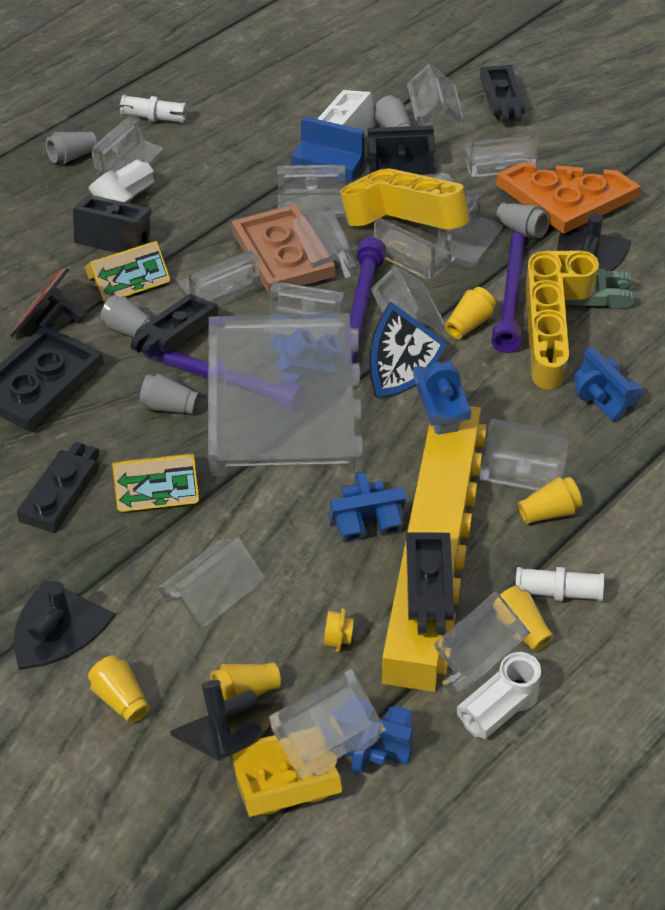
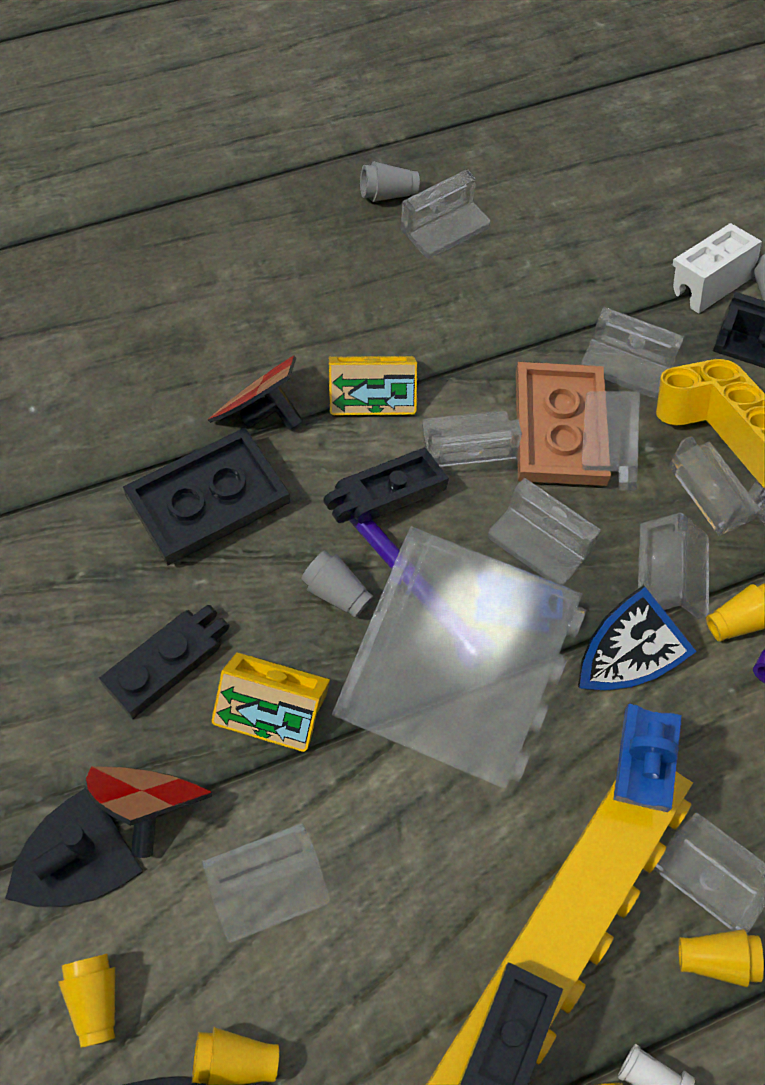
camera: 20 degrees right, 15 degrees up
black hinge [73,194,151,253] -> none
white piece [88,159,155,203] -> none
light grey cone [100,295,151,337] -> none
white pin [120,95,187,124] -> none
blue panel [291,117,365,181] -> none
yellow plate [323,608,354,652] -> none
blue hips [328,471,406,543] -> none
dark purple piece [340,237,386,371] -> none
none -> shield [86,766,212,858]

